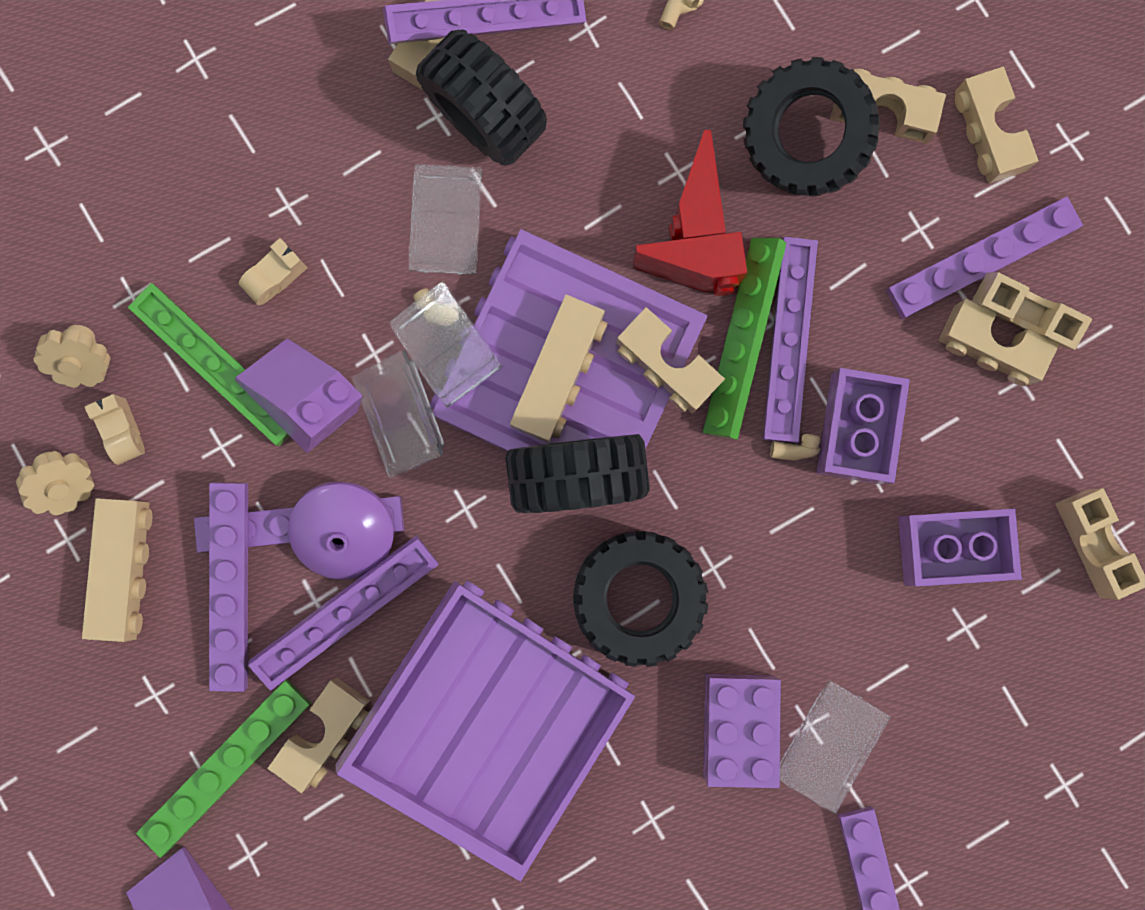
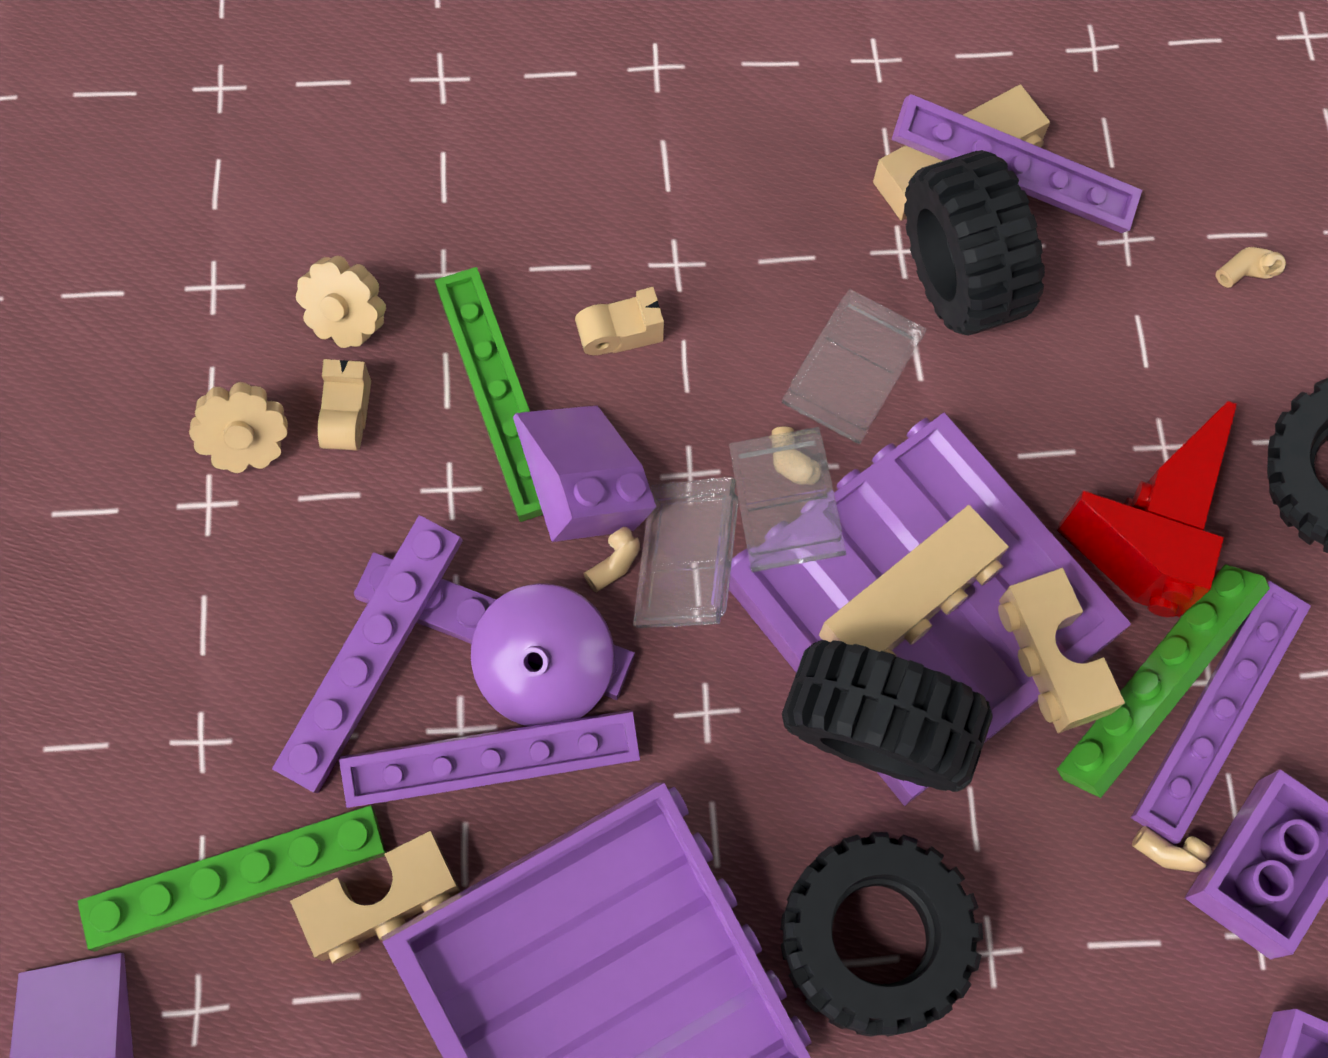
camera: 25 degrees right, 15 degrees down
tan brick [82,498,153,642] -> none
none -> tan arm [584,527,640,592]

